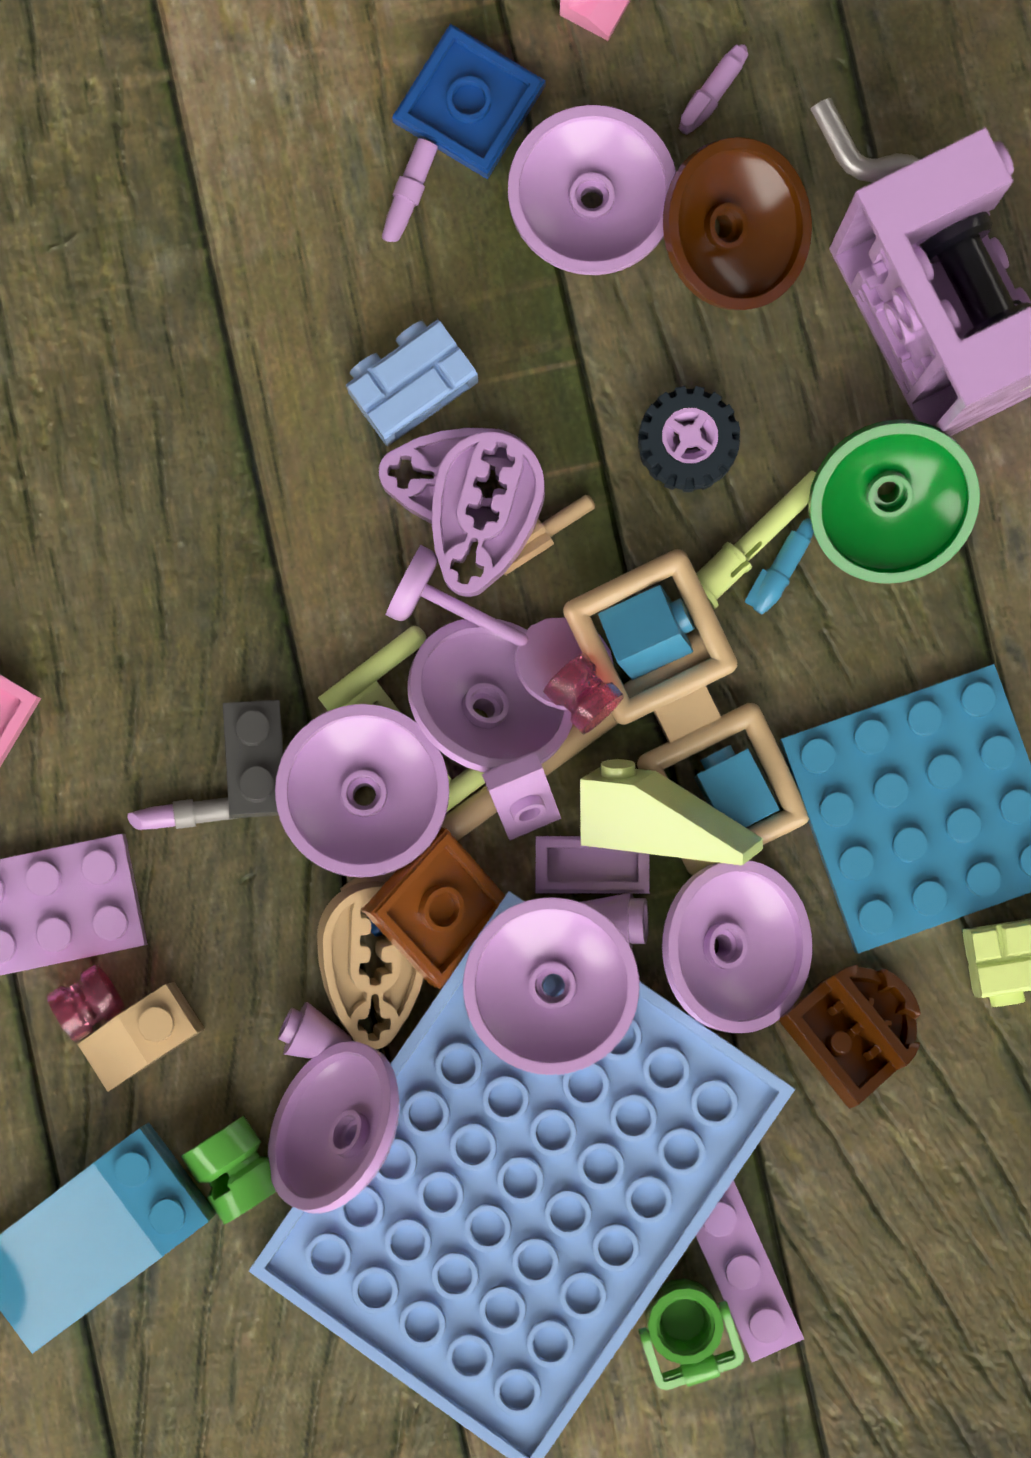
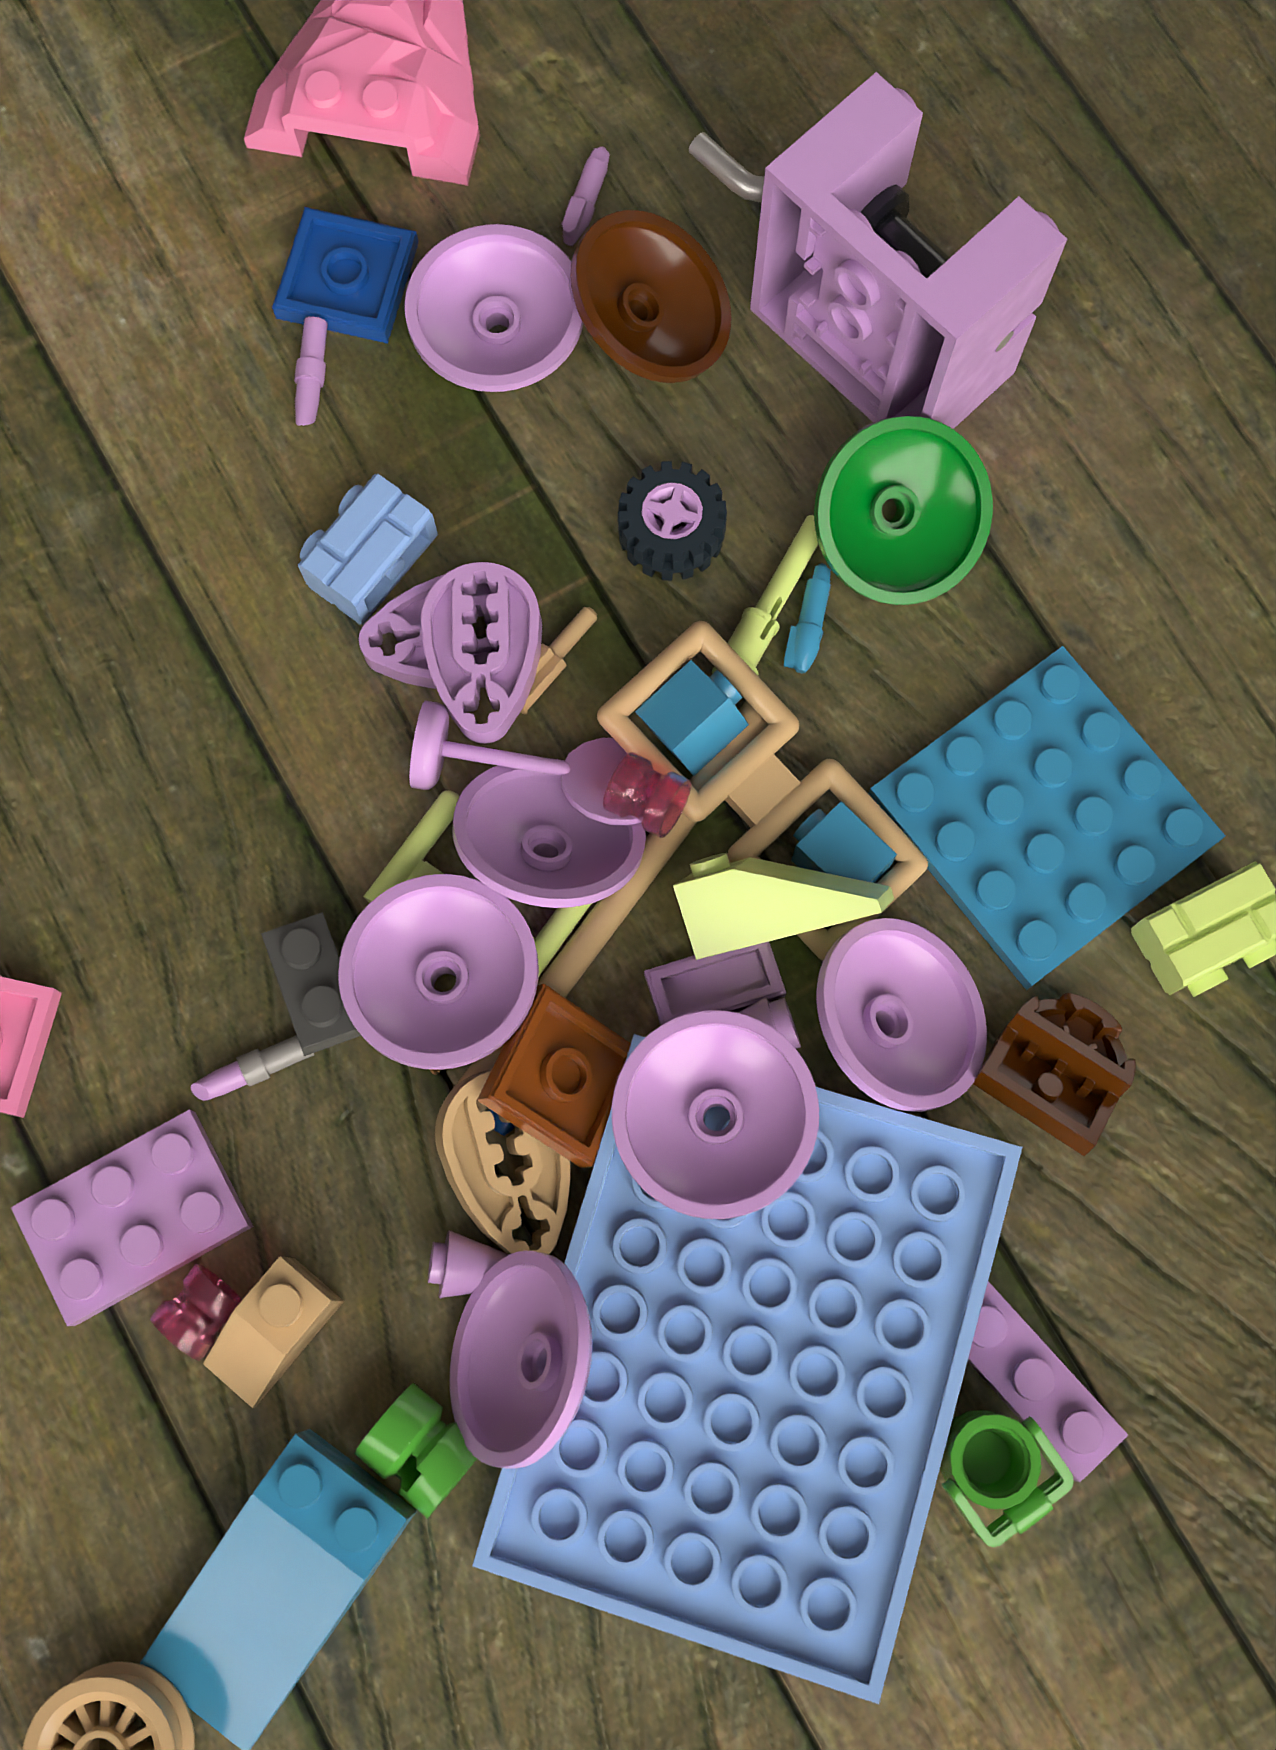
camera: 20 degrees left, 10 degrees down
lavender plate [482,752,562,841] -> none

